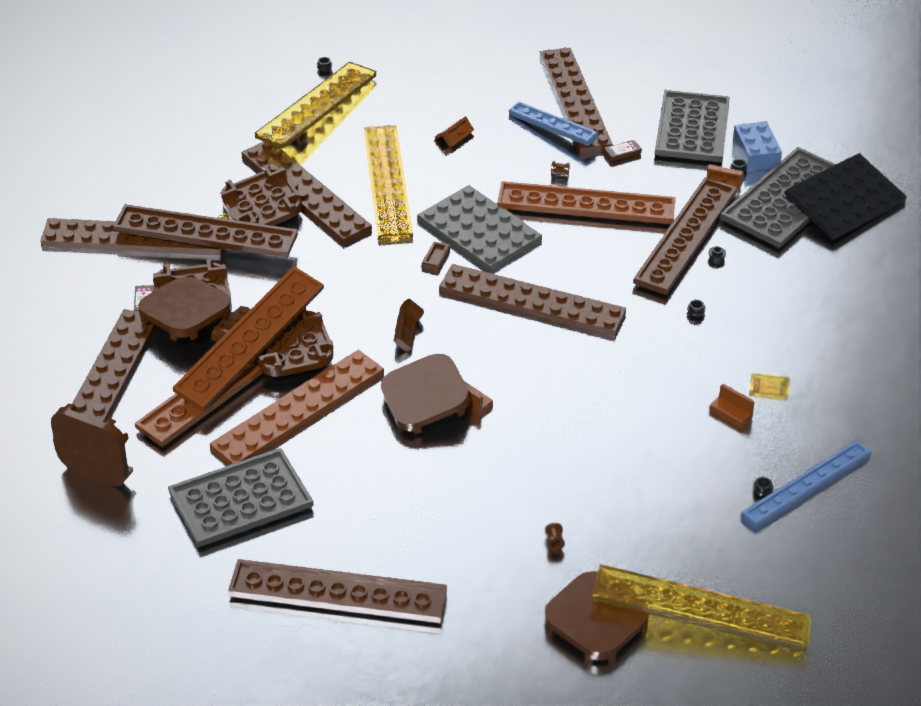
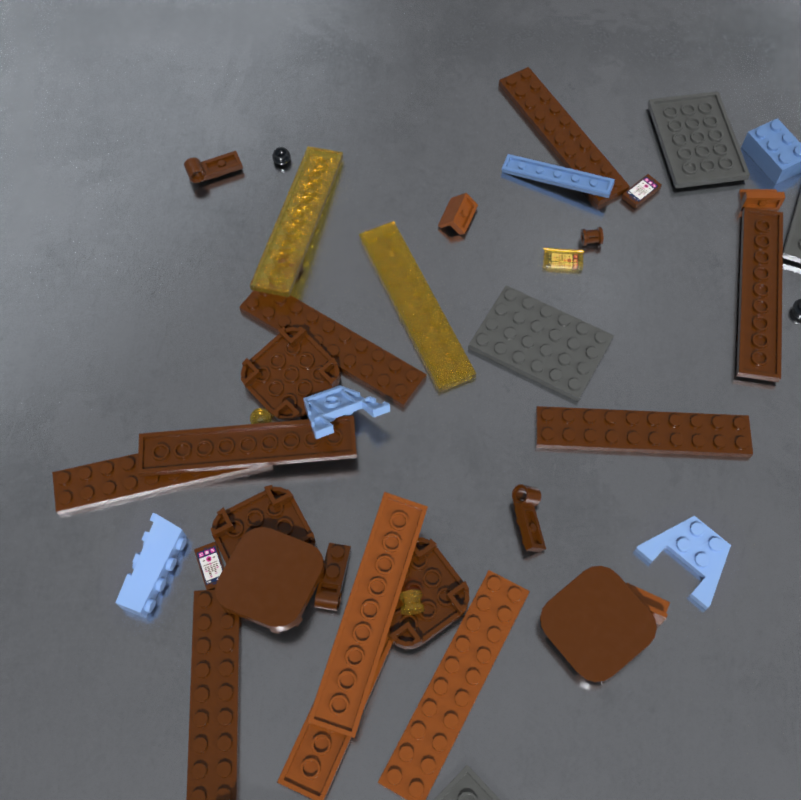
camera: 15 degrees left, 20 degrees up
reddish brown tile [421,241,450,272] -> none
dark orange plate [497,181,676,224] -> none
black plate [730,159,747,173] -> none
none -> light blue wedge [115,513,187,618]
none -> reddish brown plate [184,151,243,183]
none -> light blue wing [303,385,390,439]
none -> clear yellow wheel [399,590,424,615]
none -> clear yellow tile [543,248,583,270]
none -> light blue wing [635,516,731,610]

